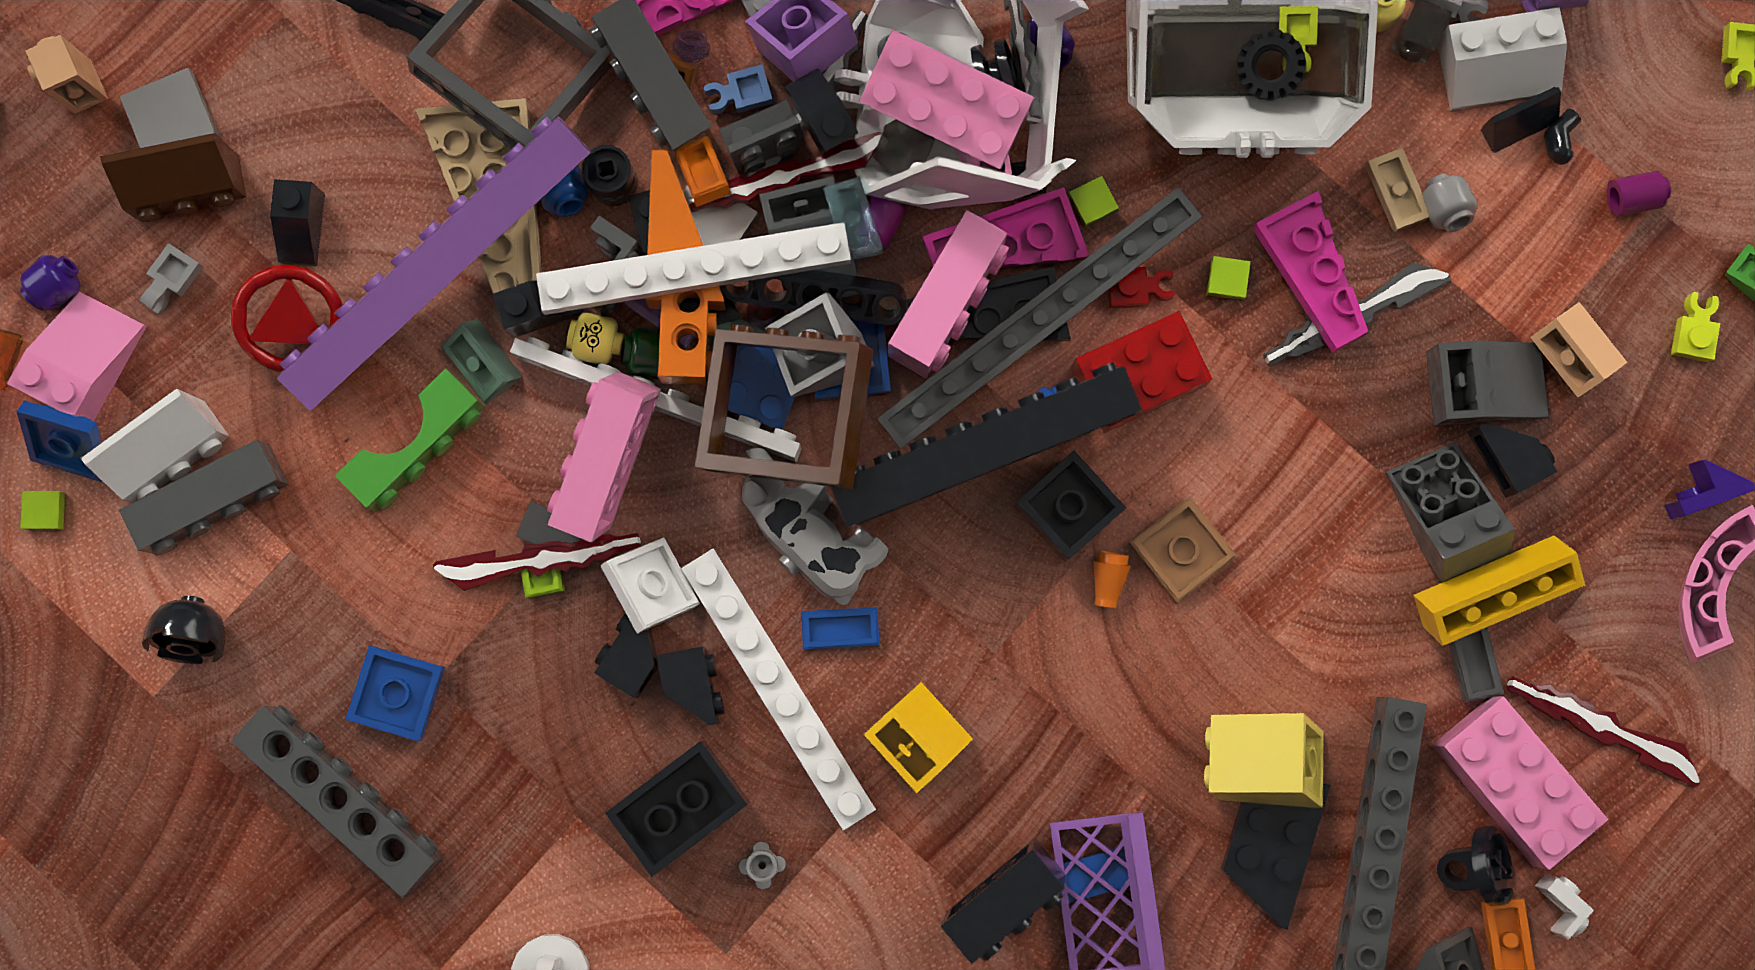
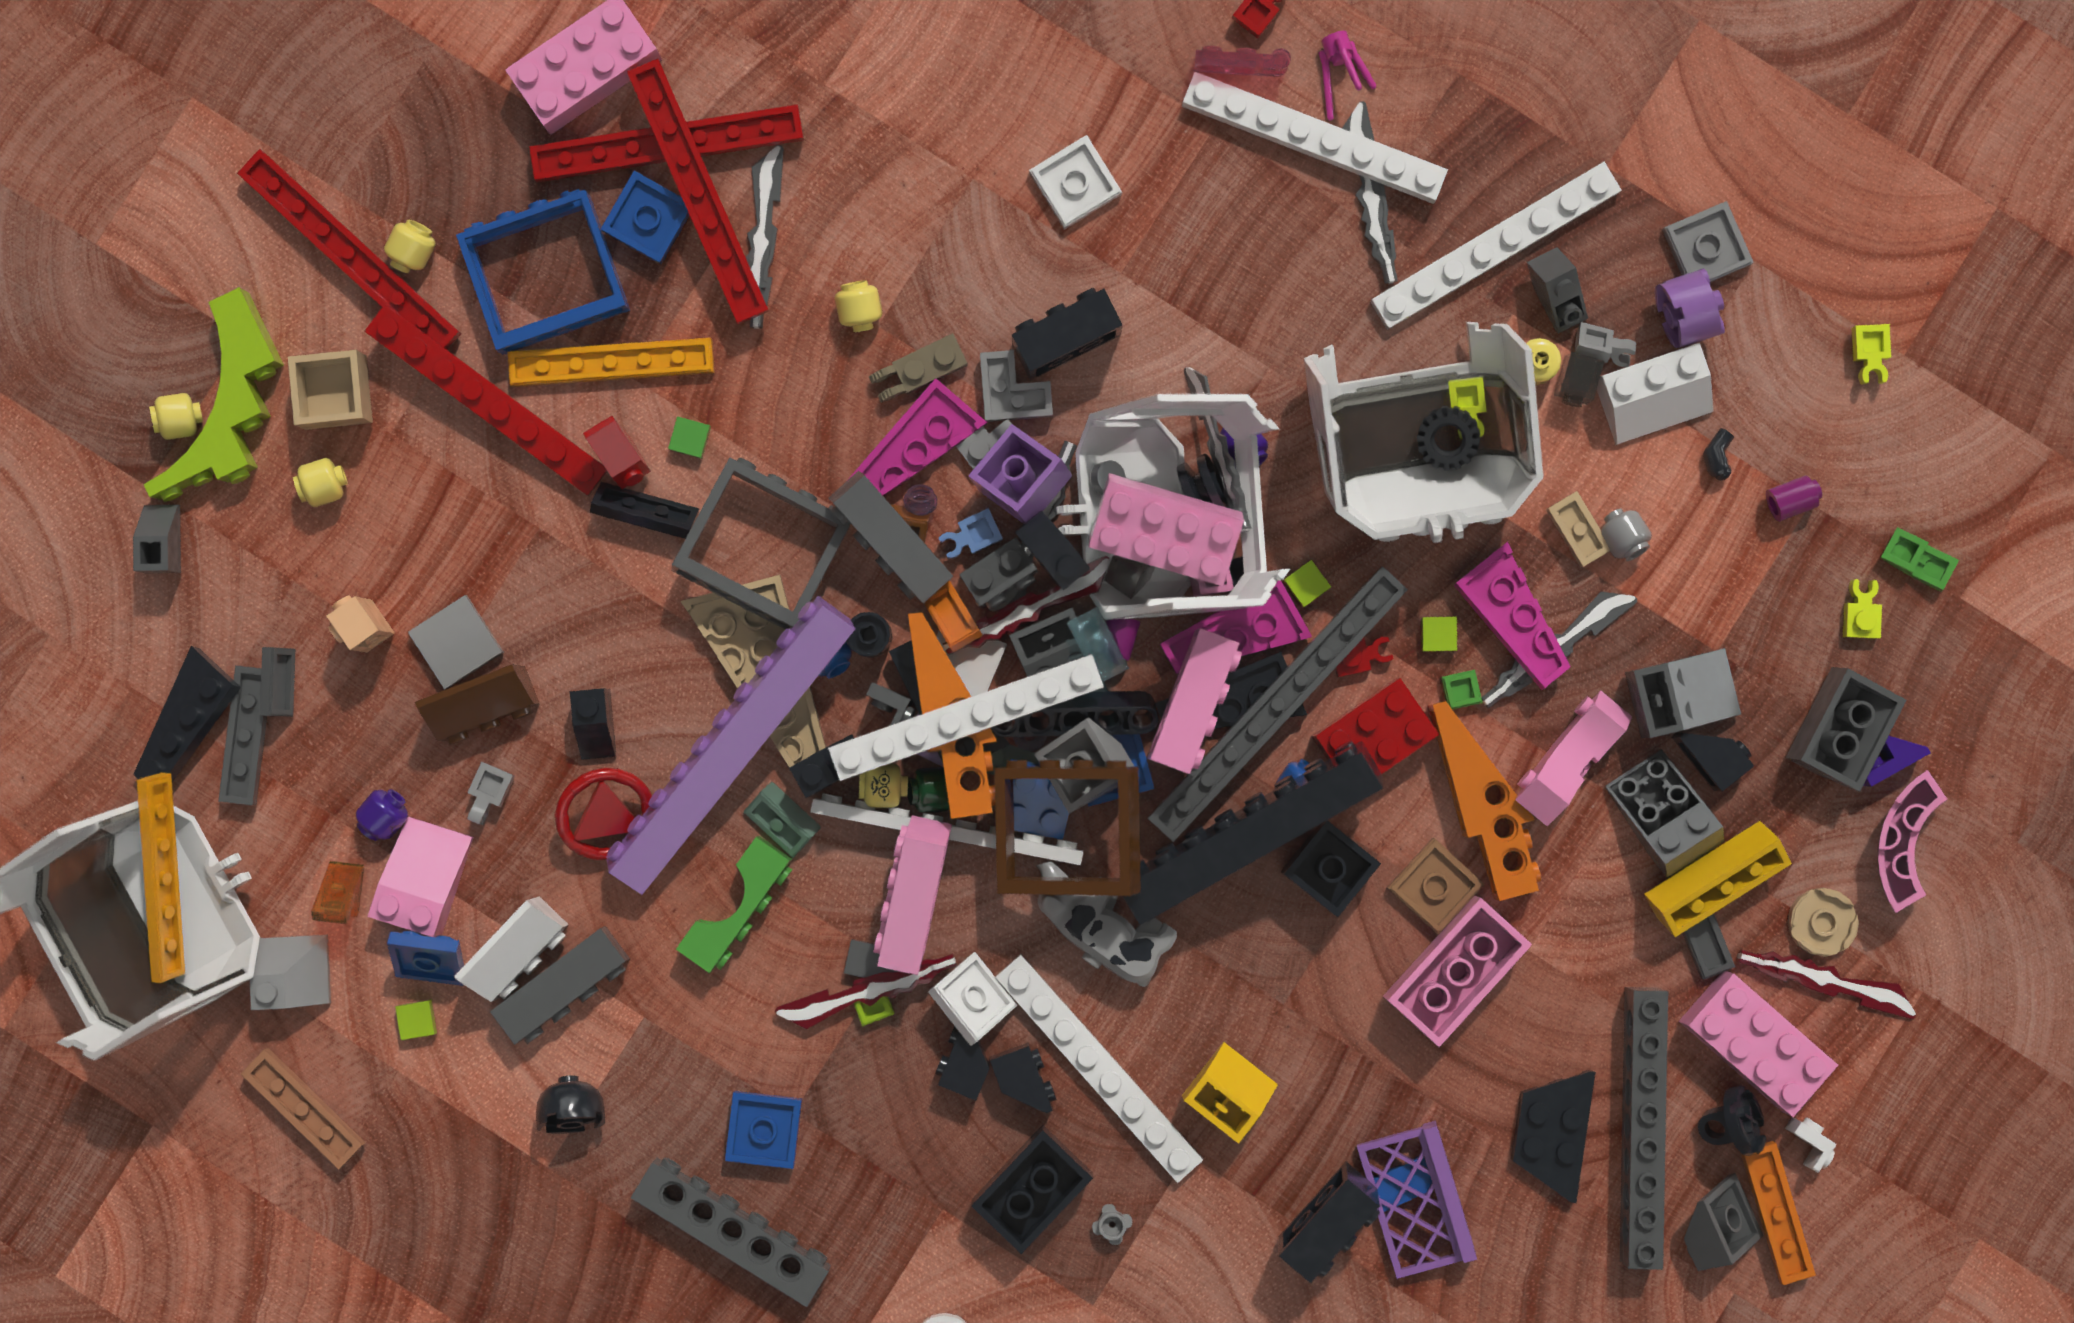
camera: 15 degrees left, 5 degrees up
blue tile [801,607,880,650] -> none
orange cone [1093,551,1131,608] -> none
light yellow slope [1204,713,1324,808] -> none
black slope [1481,87,1561,152] -> none
light nougat brick [1530,302,1627,397] -> none
none -> bright pink brick [1383,896,1532,1047]
none -> orange brick [1428,701,1541,901]
none -> bright green tile [1440,670,1483,709]
none -> bright pink brick [1515,690,1632,826]
none -> dark grey slope [1785,667,1907,792]
none -> tan tile [1787,888,1859,957]

